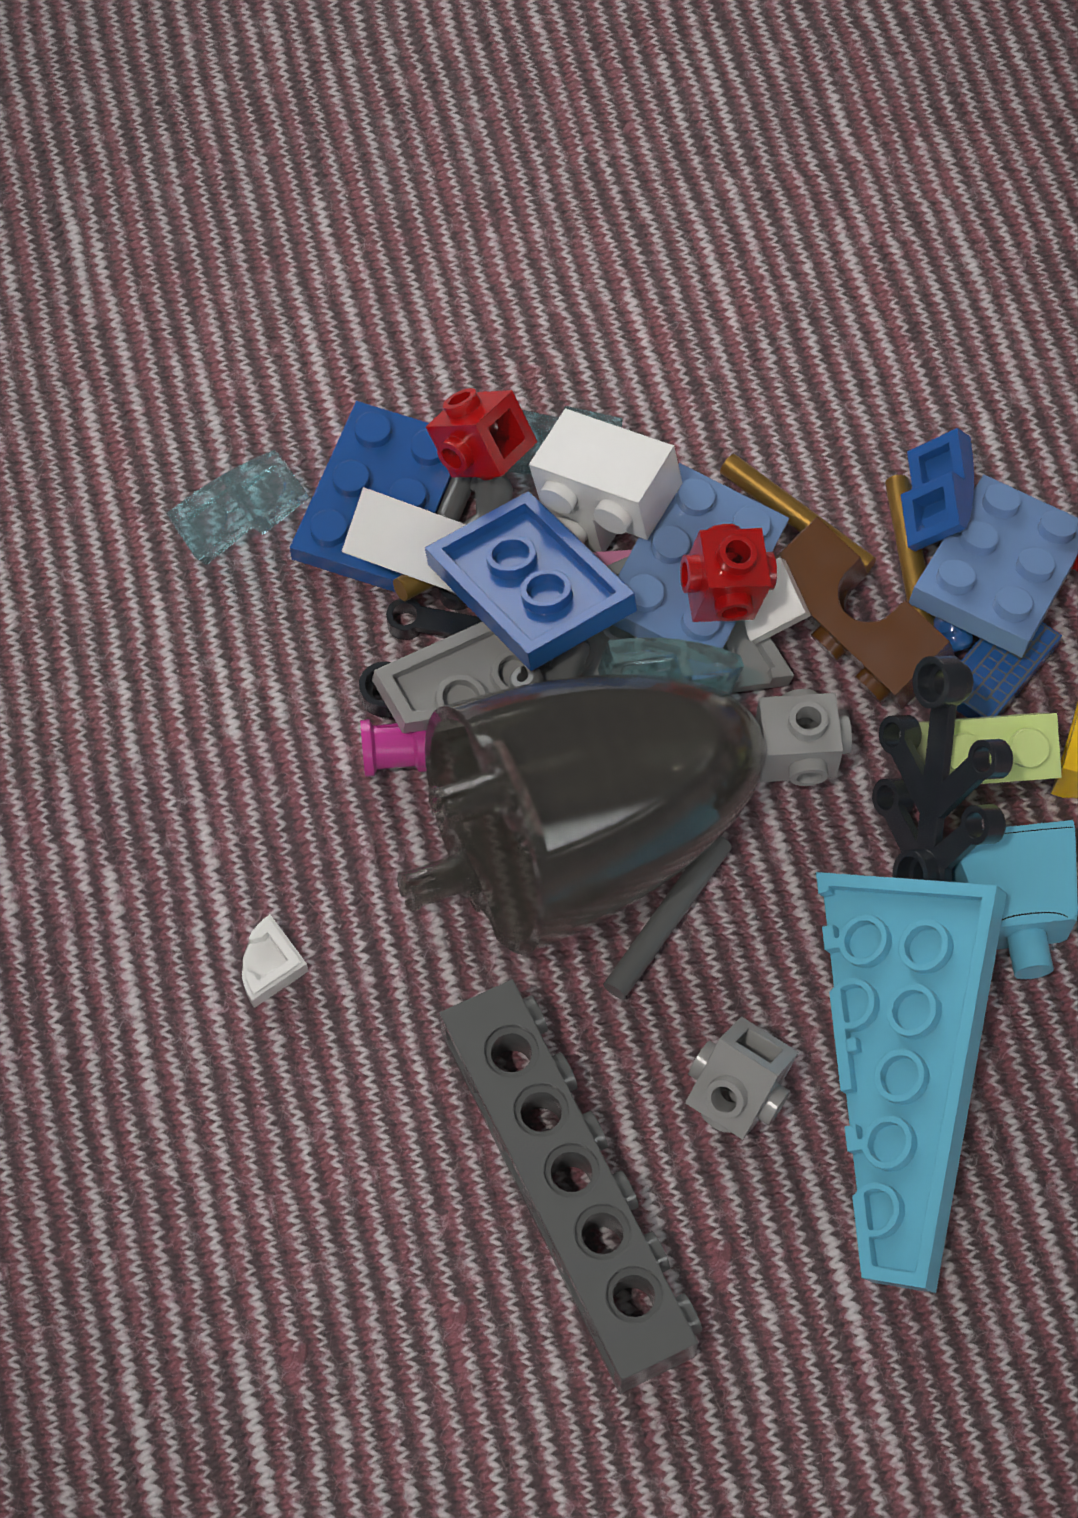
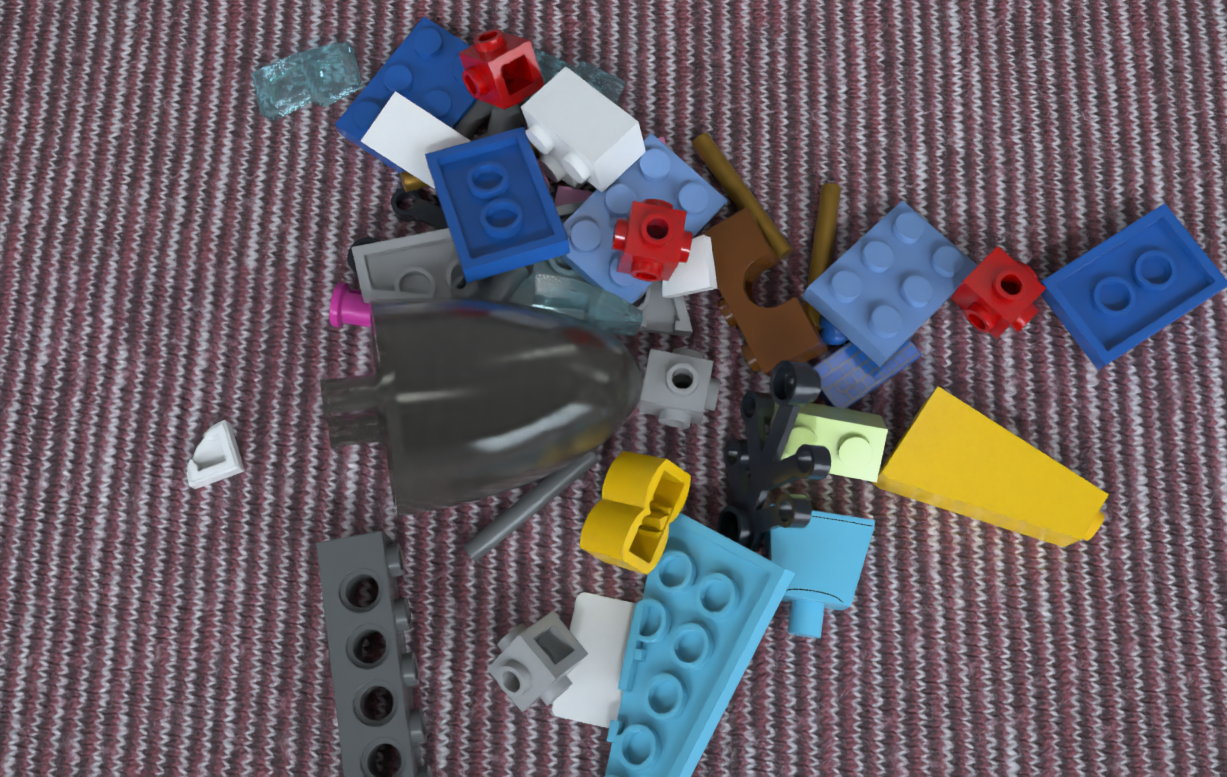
camera: 20 degrees right, 10 degrees up
blue slope [901,428,974,551] -> none
none -> white sticker [552,592,636,728]
none -> yellow brick [580,451,691,575]

